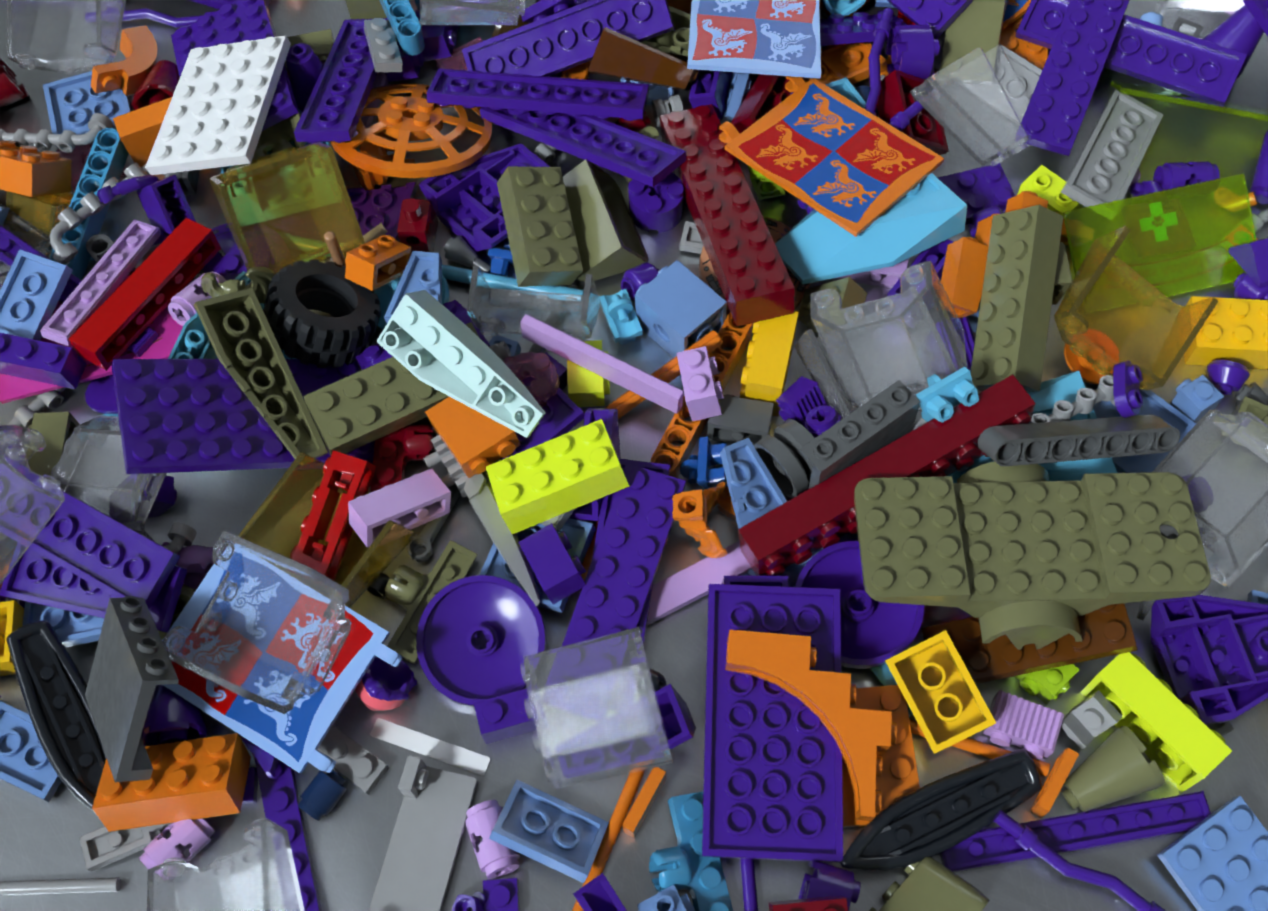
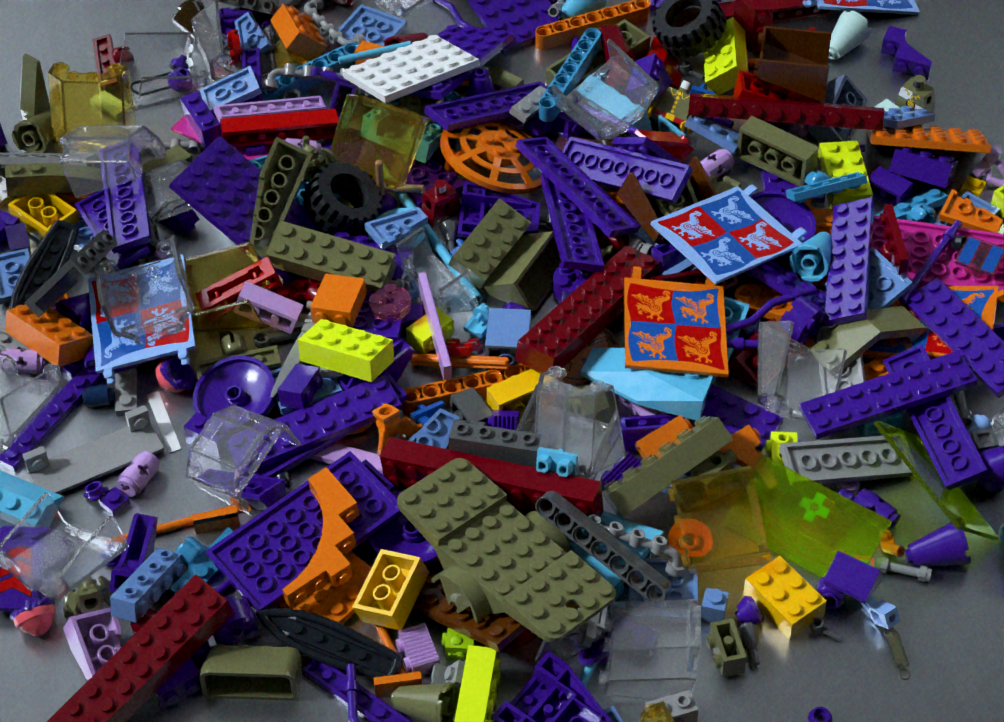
camera: 45 degrees right, 15 degrees down
orange arch [91,25,158,96] -> none
orange brick [345,235,411,291] -> none
light aqua wedge [376,290,545,438] -> none
medium blue plate [489,780,609,883] -> none
lavender brick [677,346,724,422] -> none
dark purple plate [1113,360,1143,418] -> none
none -> medium azure bar [338,41,411,64]
none -> red plate [445,338,483,356]

